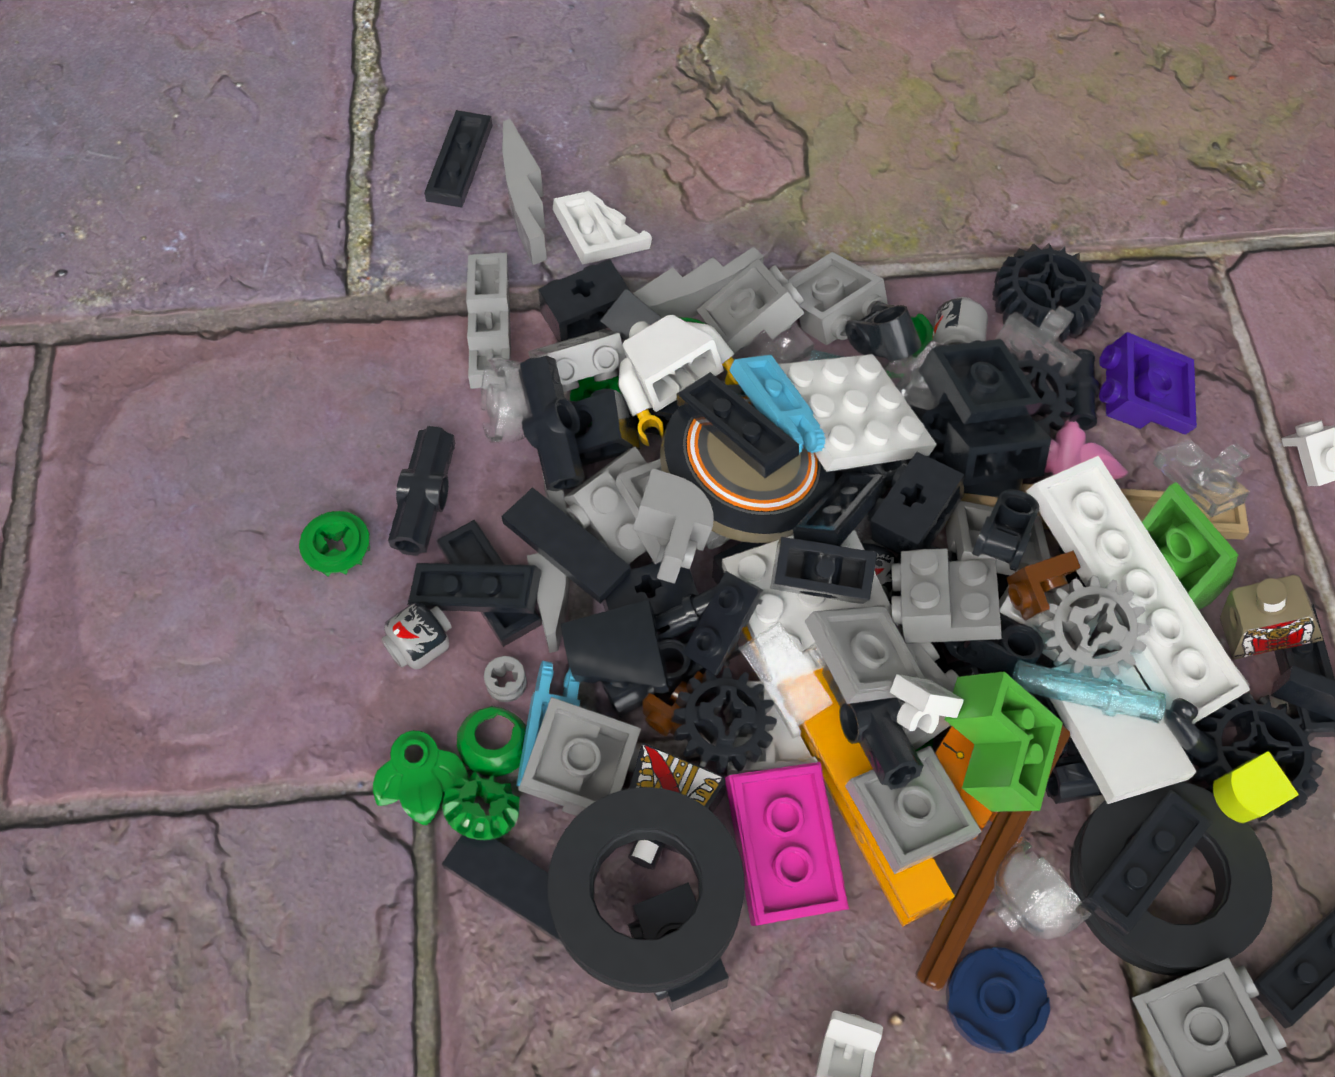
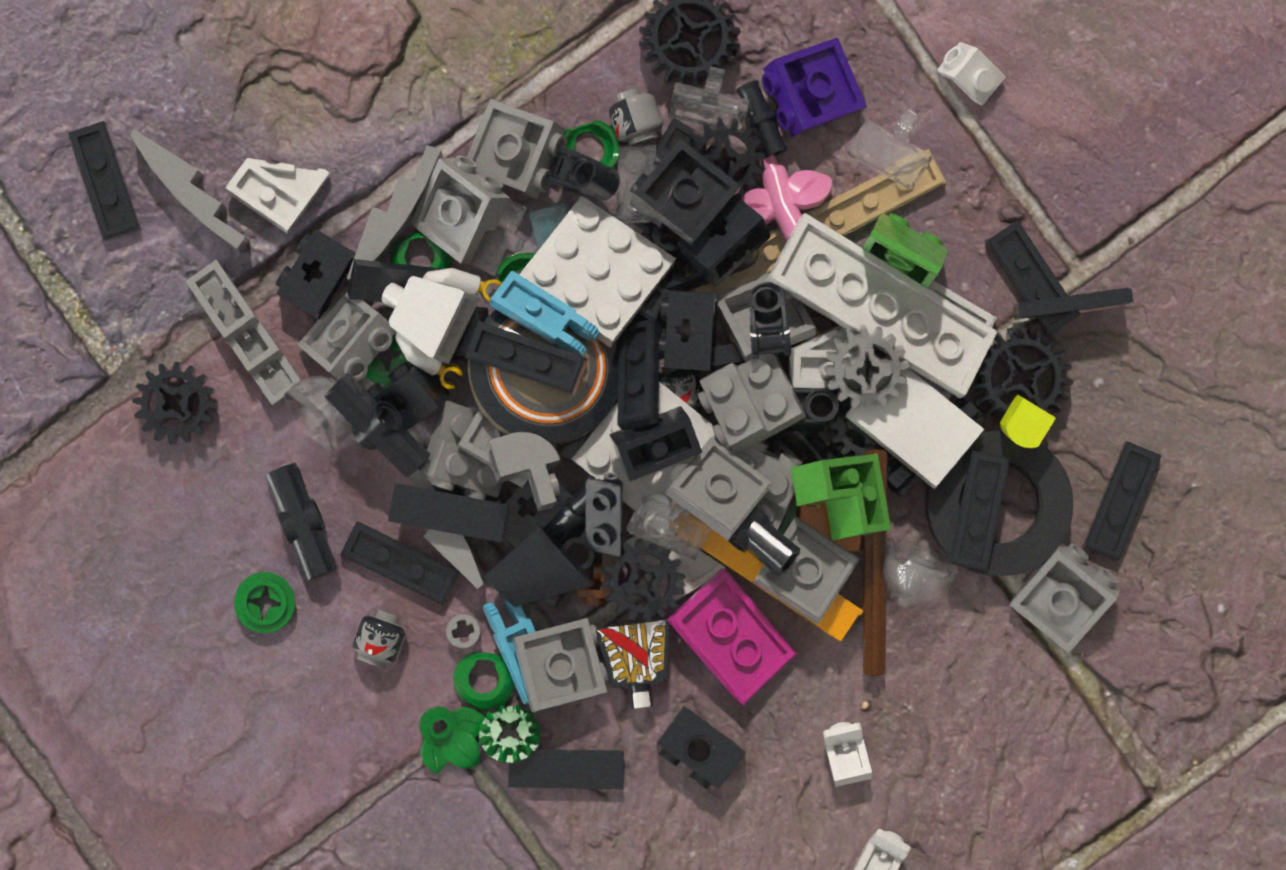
camera: 30 degrees left, 25 degrees up
black tile [407,563,542,614] -> none
black tyre [547,787,745,993] -> none
white tile [890,674,964,734] -> none
dark blue tile [946,947,1051,1054] -> none
reddish brown bracket [1006,550,1081,620] -> none
clear light blue pin [1012,659,1166,724] -> none
black arm [1164,698,1218,762] -> none
dark tan torso [1220,575,1323,660] -> none
none -> black gear [132,362,217,445]

